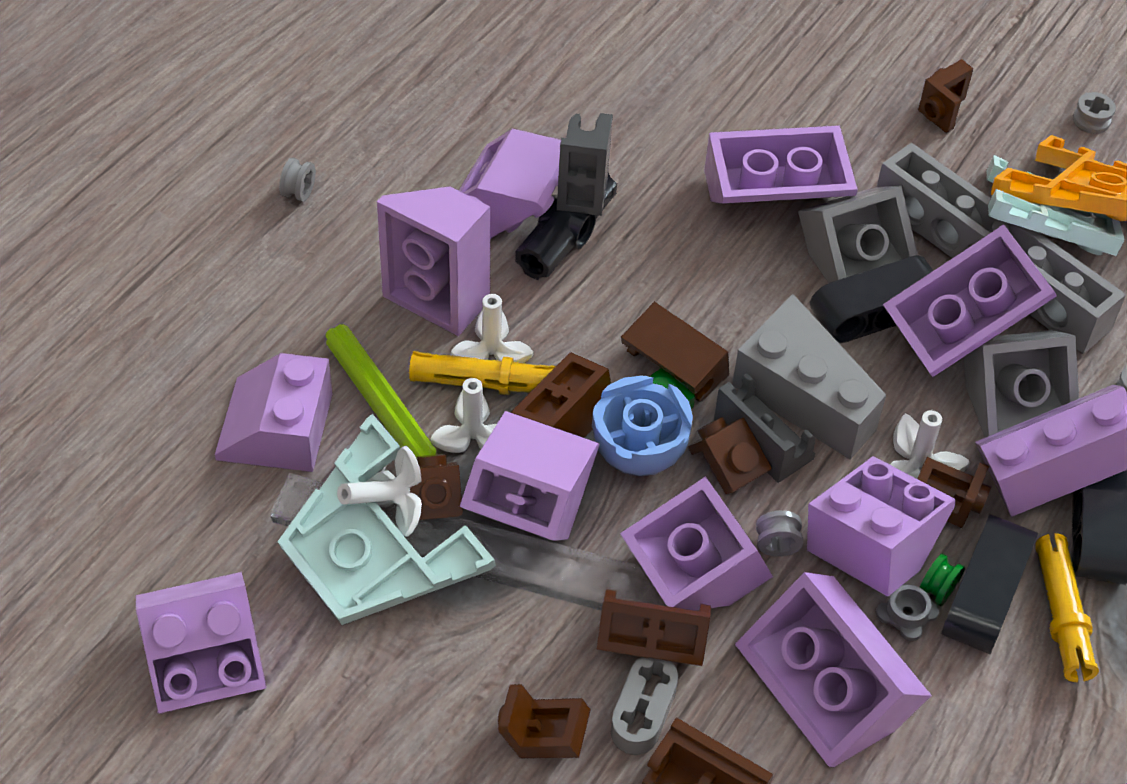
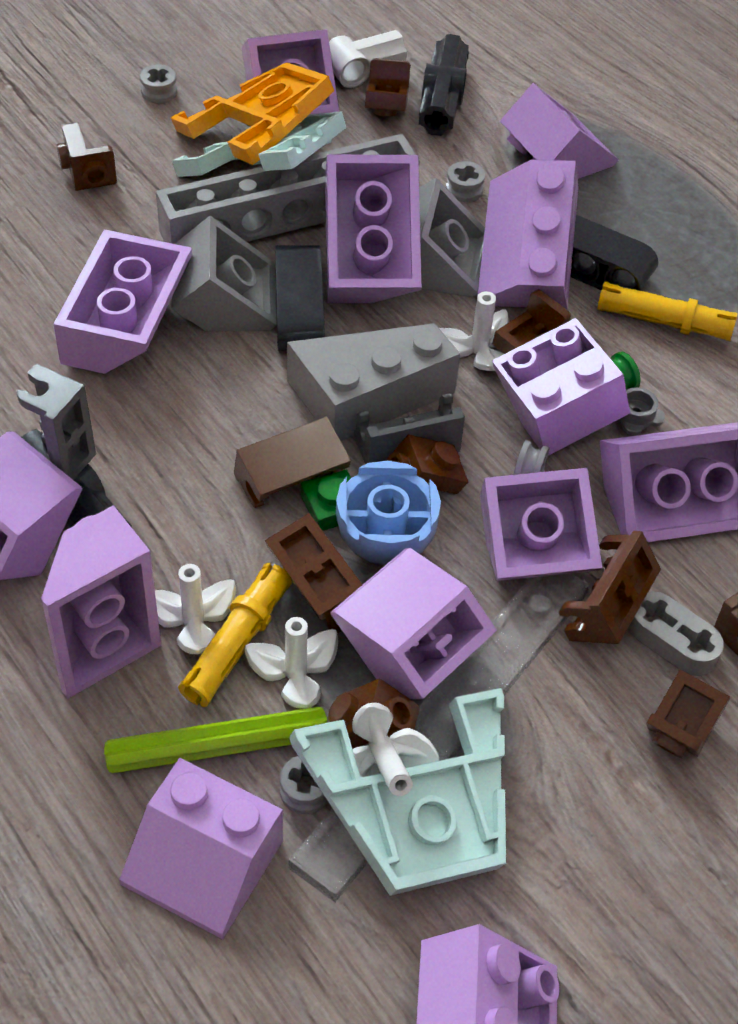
camera: 70 degrees left, 0 degrees up
black beam [941,514,1038,655] -> none

